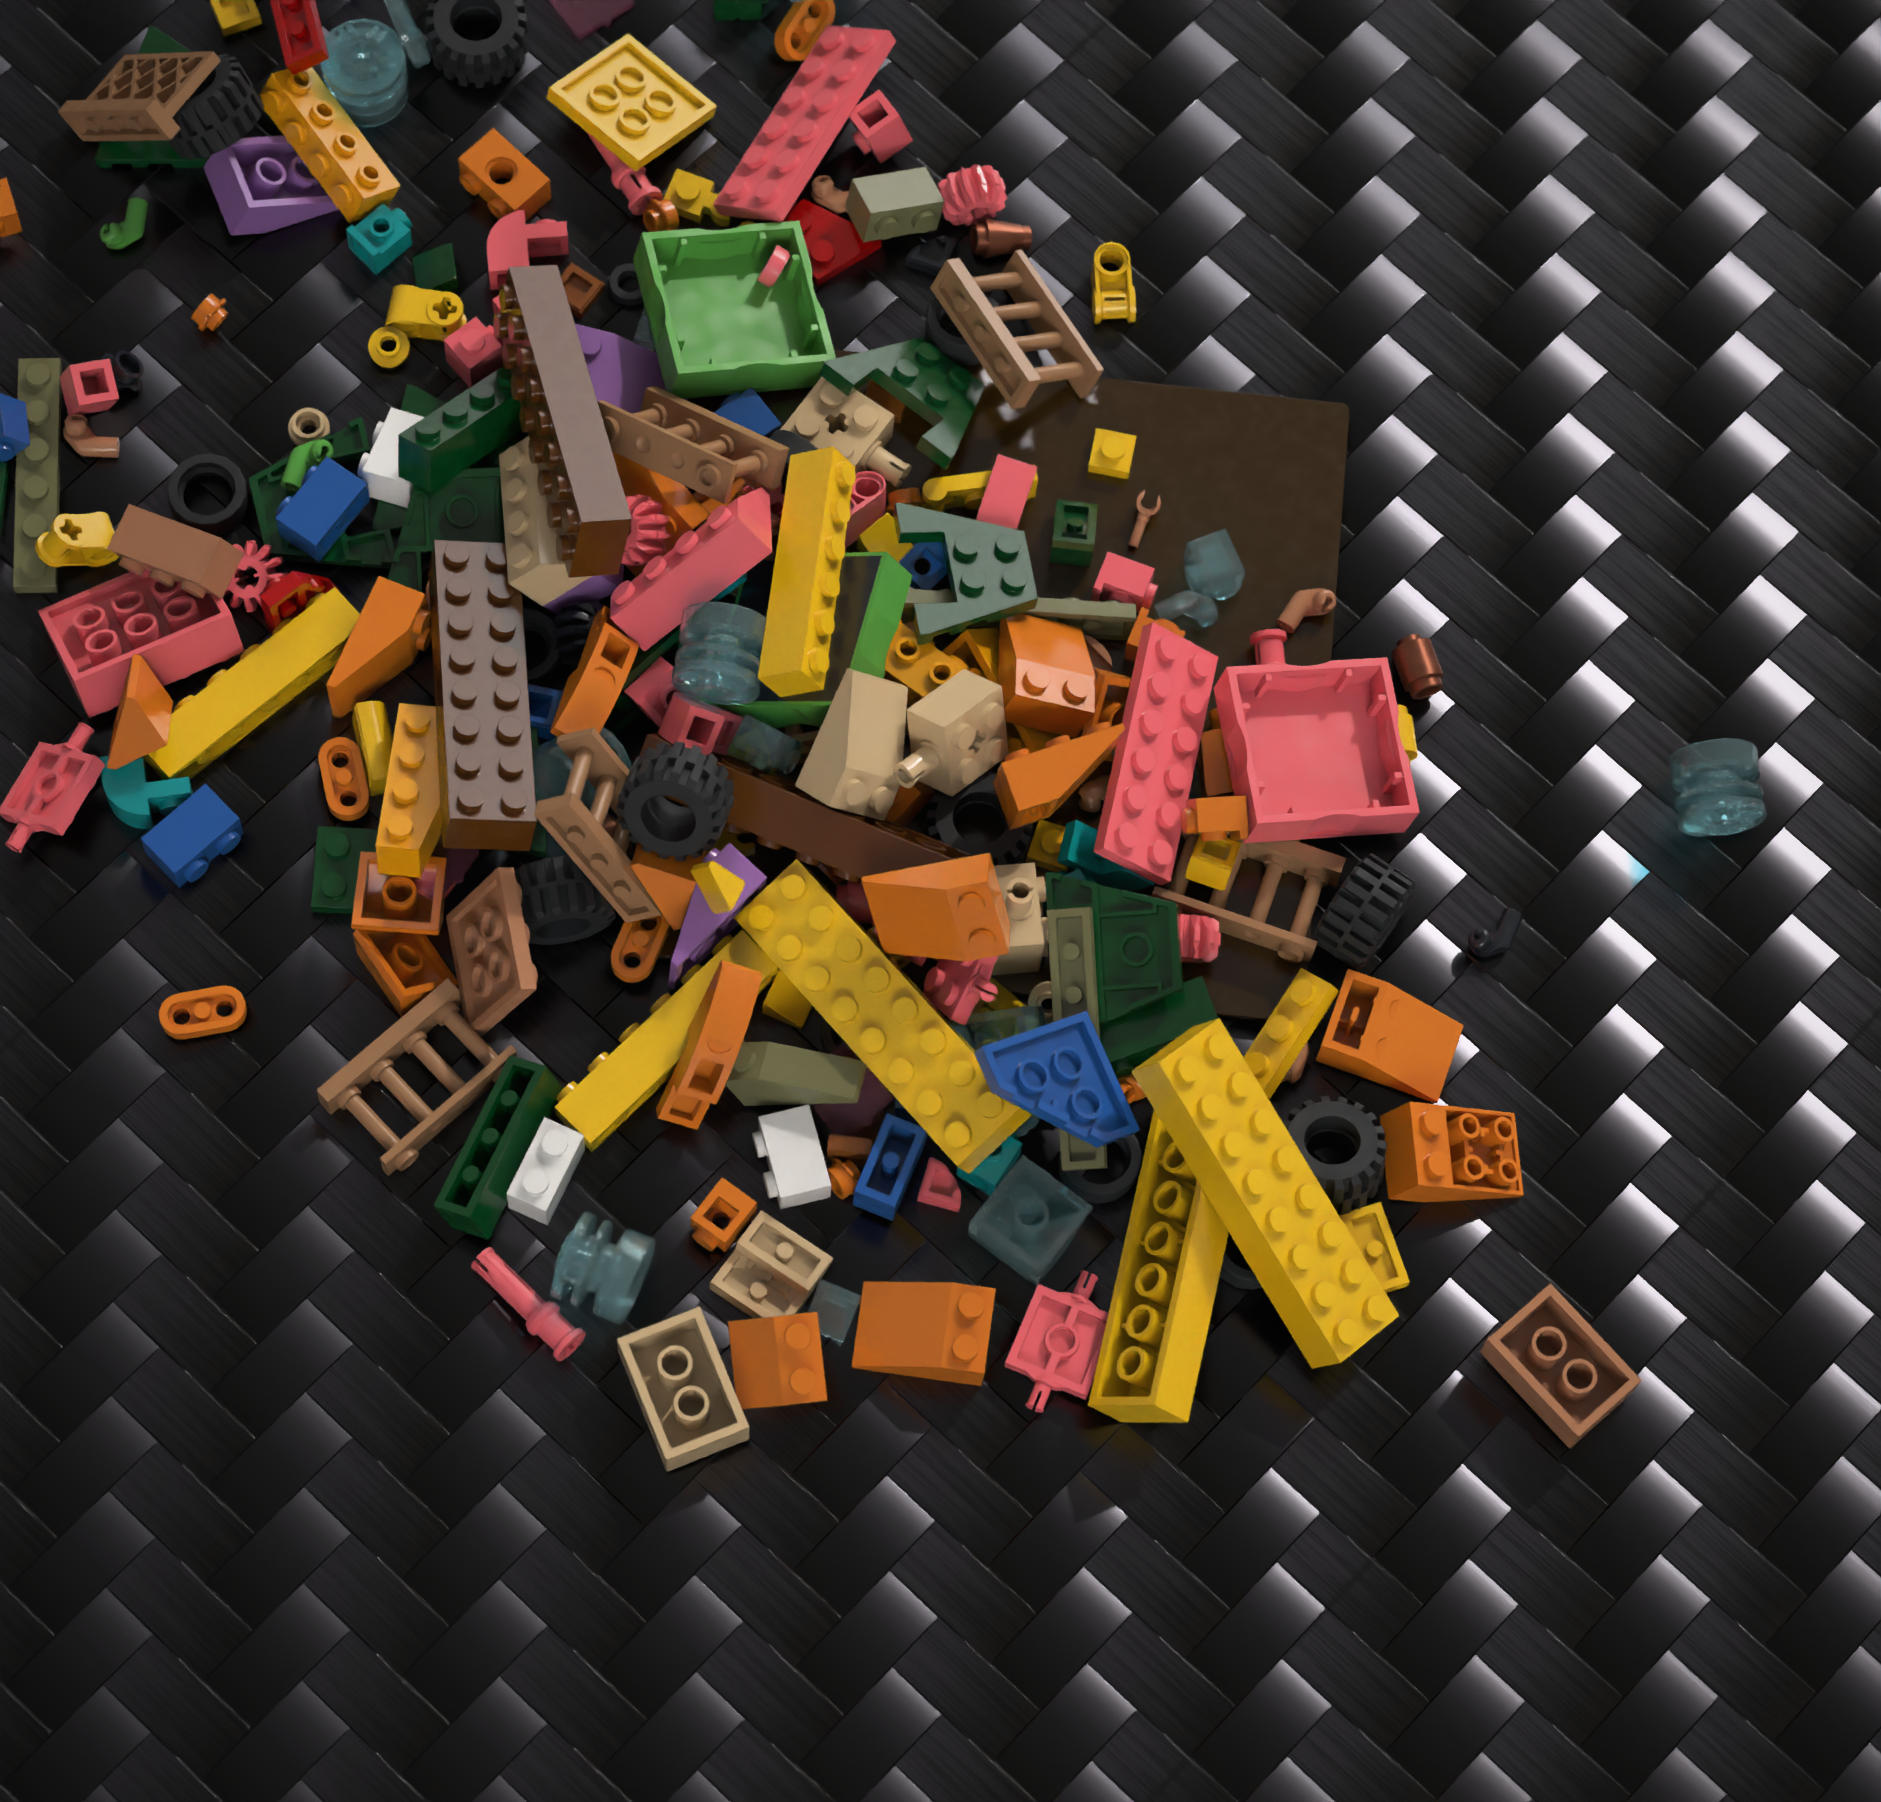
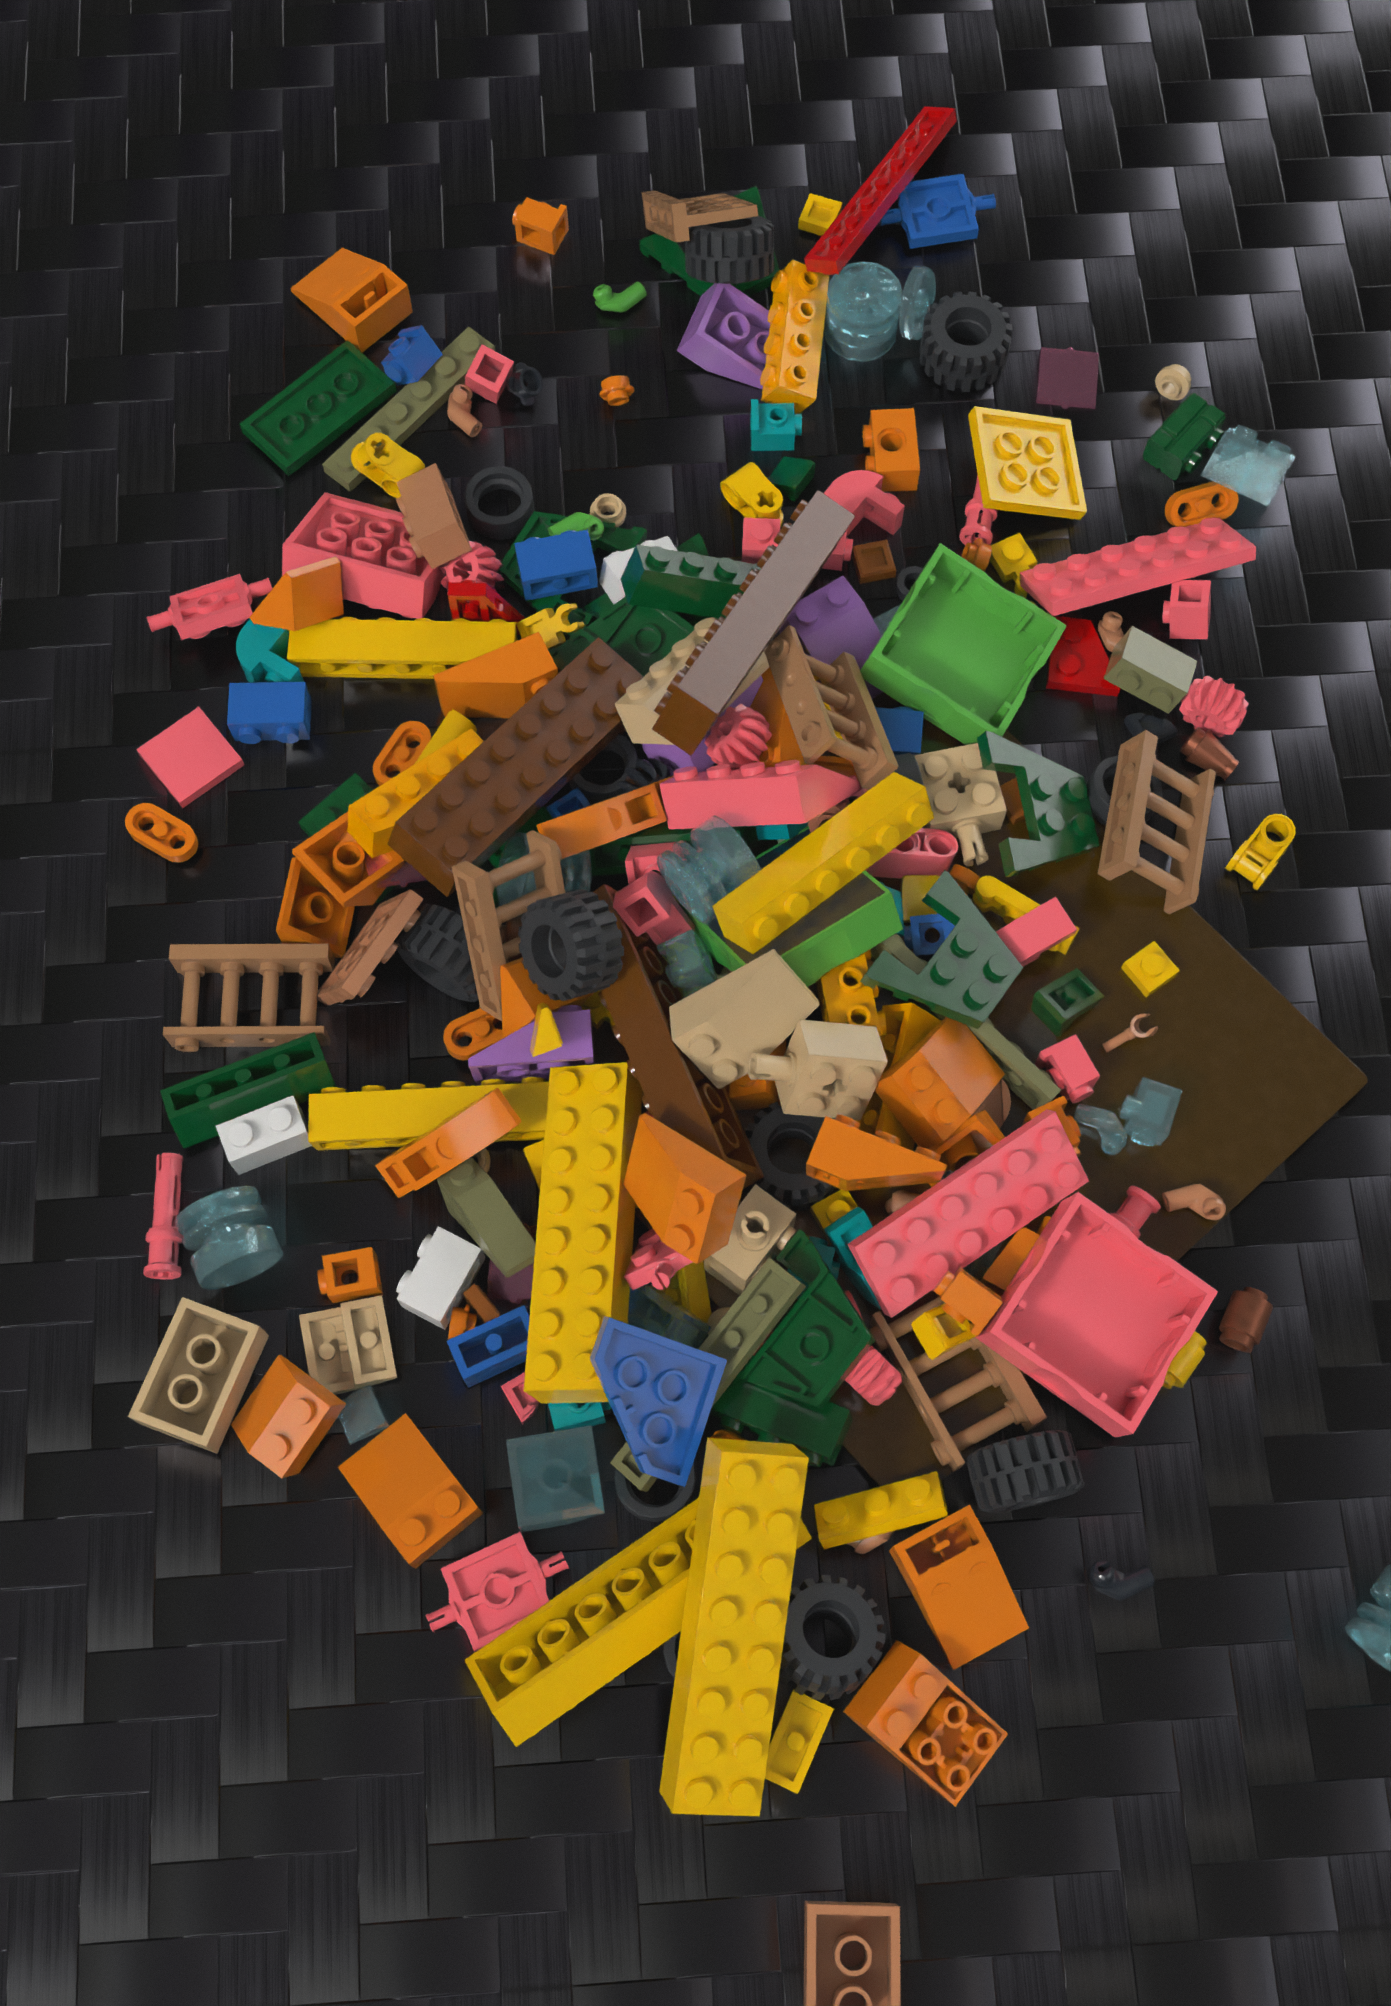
camera: 50 degrees right, 0 degrees up
yellow plate [368,326,410,368] -> none
coral tile [757,245,790,287] -> none
none -> coral tile [136,707,245,808]
none -> yellow plate [516,603,585,650]

